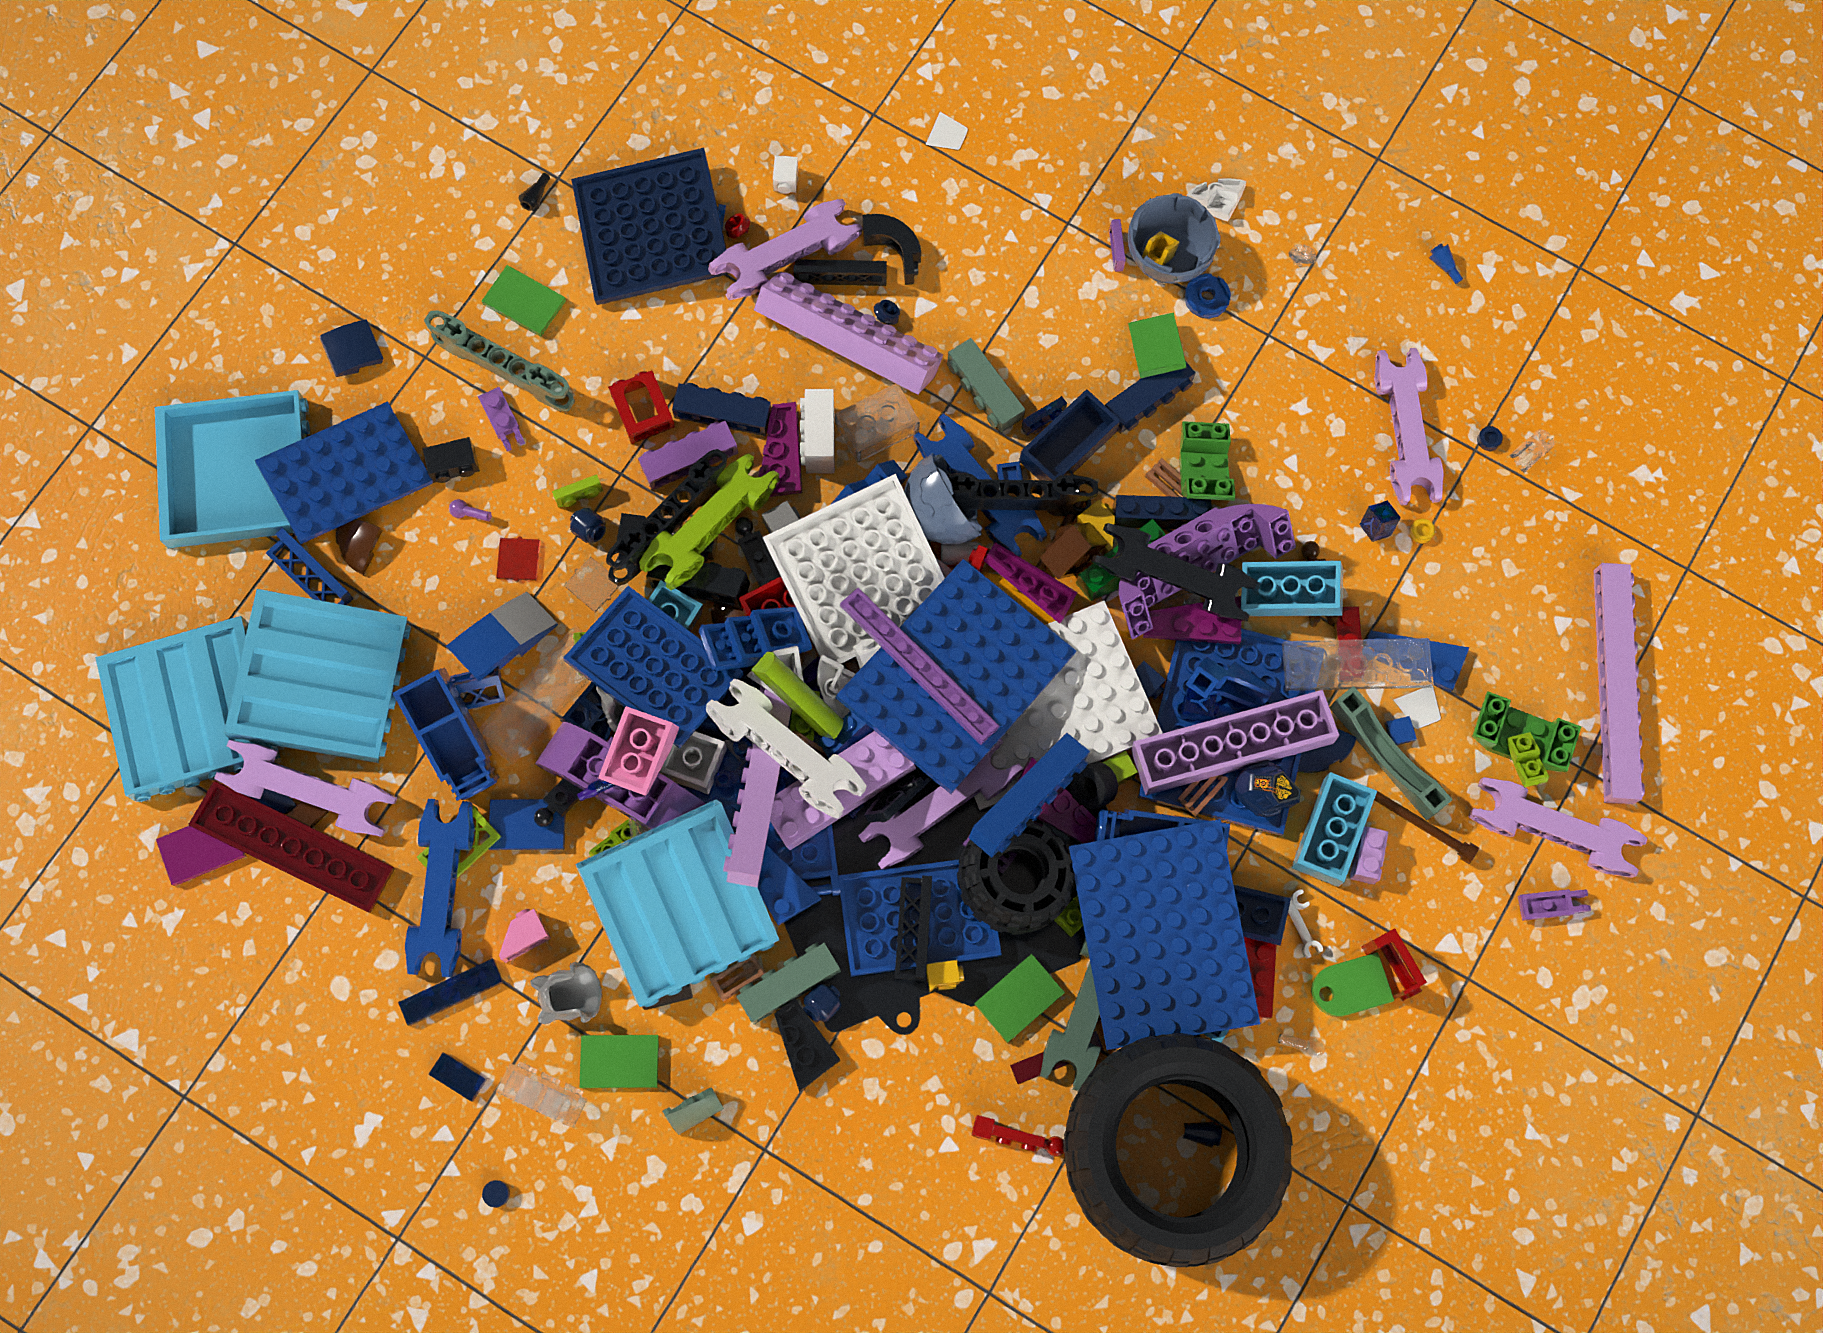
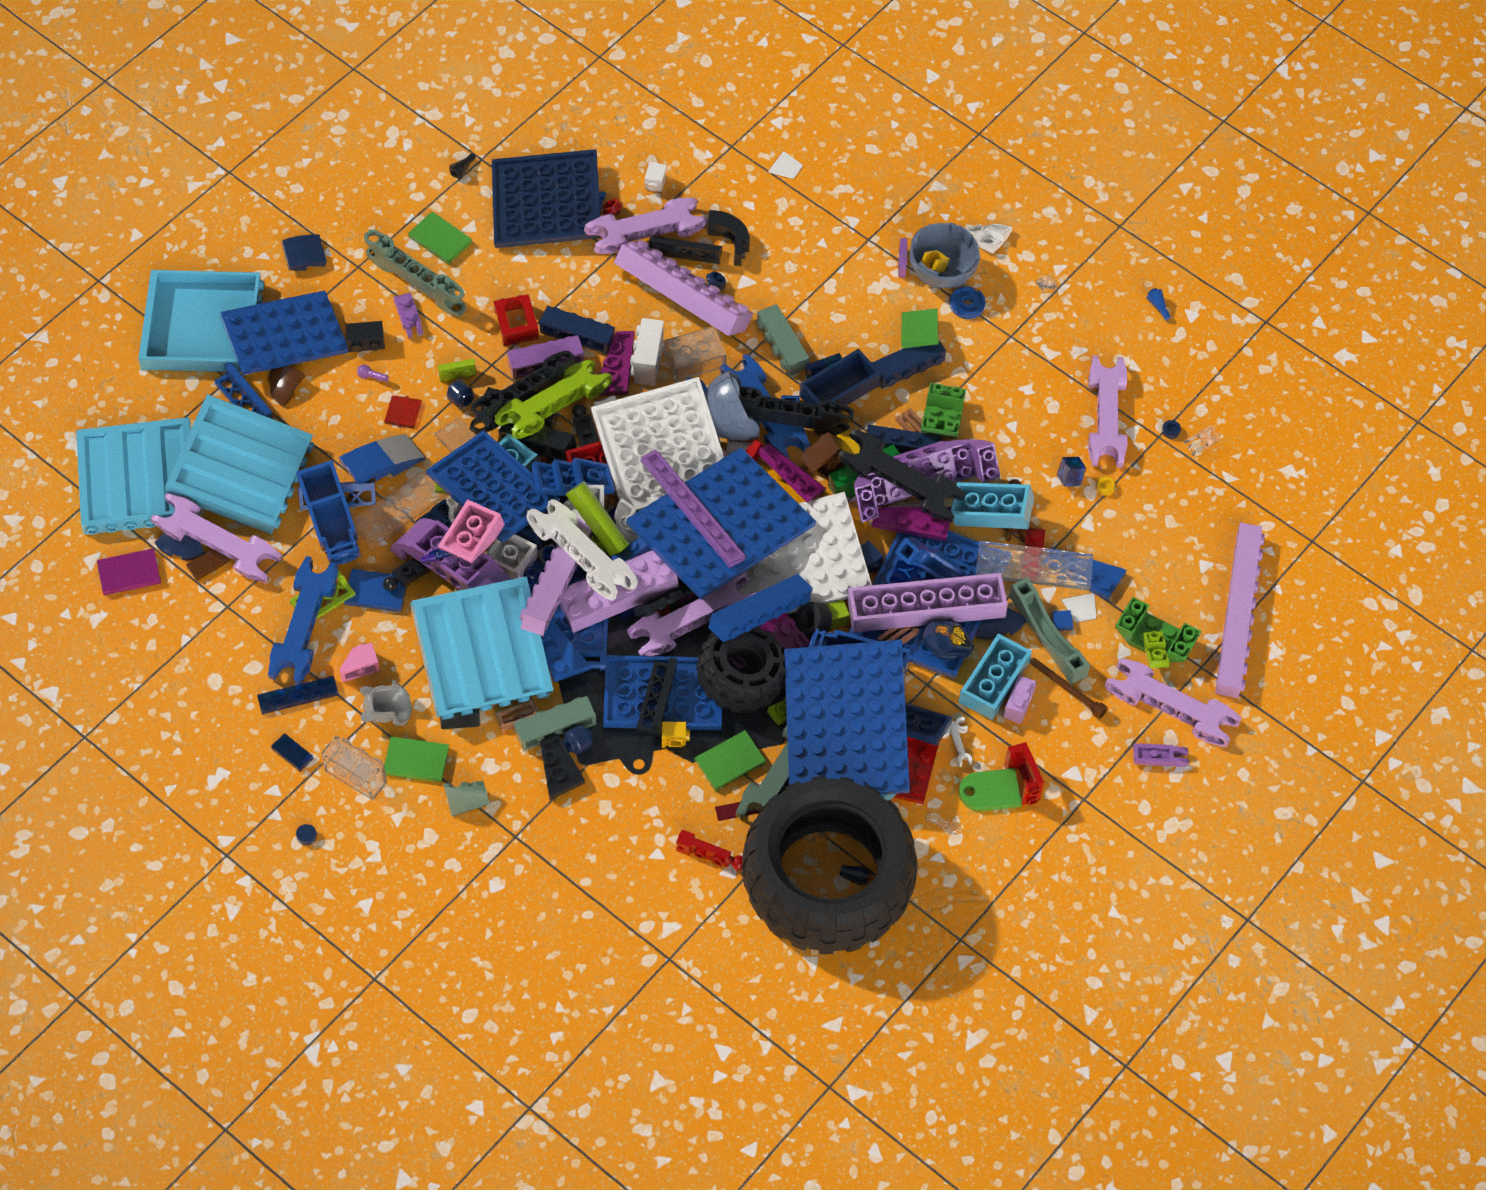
camera: 10 degrees right, 15 degrees down
dark red plate [188,781,395,913] -> none

